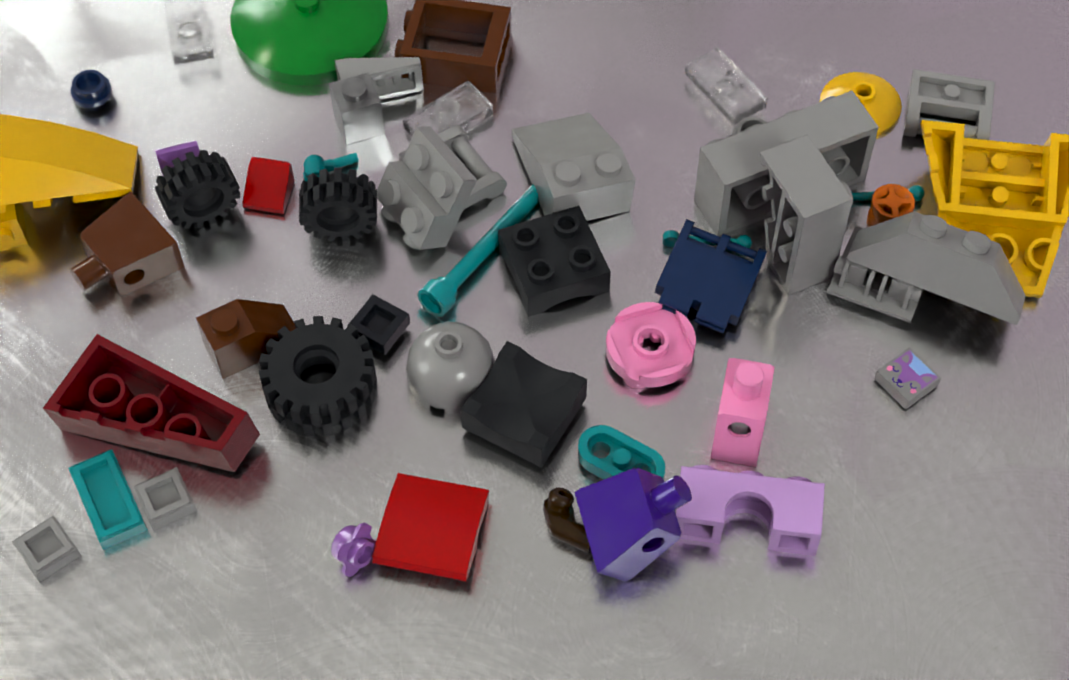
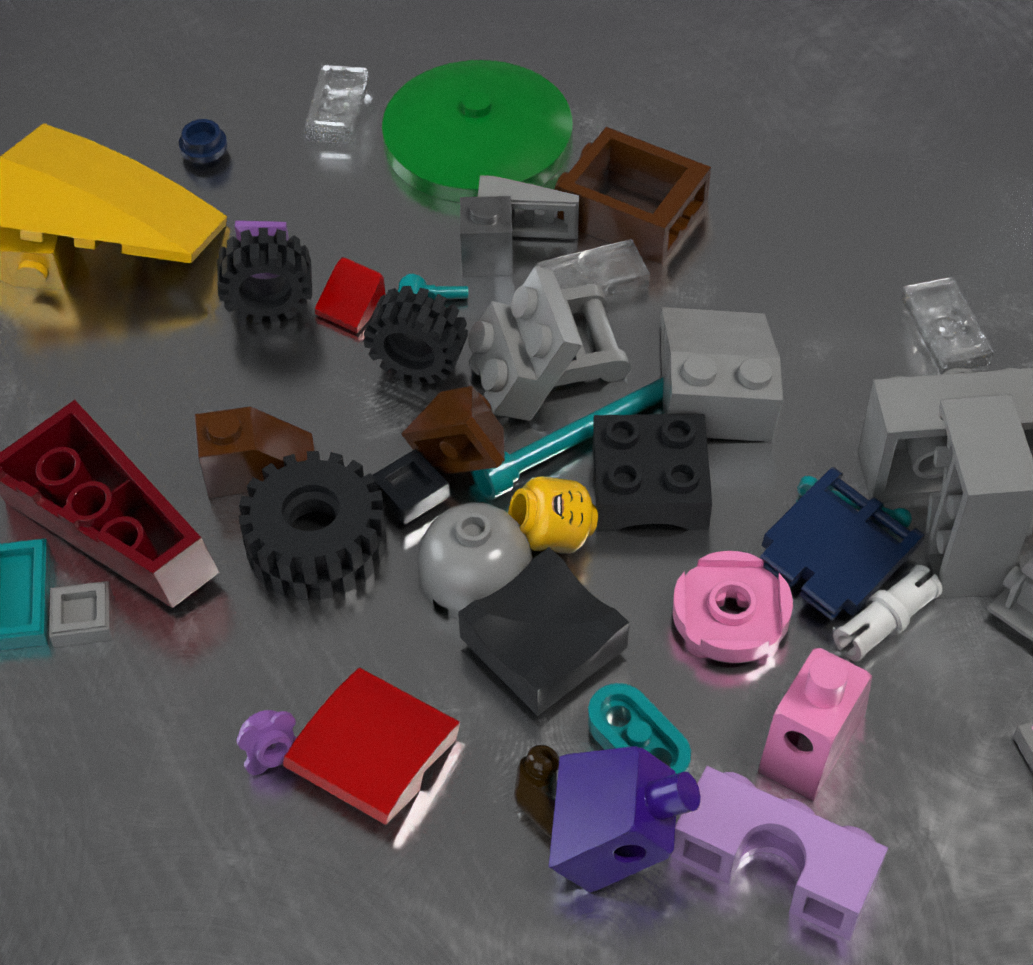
camera: 20 degrees right, 5 degrees down
reddish brown torso [70,192,185,295] -> none
none -> reddish brown slope [401,386,505,475]
none -> yellow head [508,476,598,554]
none -> white pin [833,565,943,662]

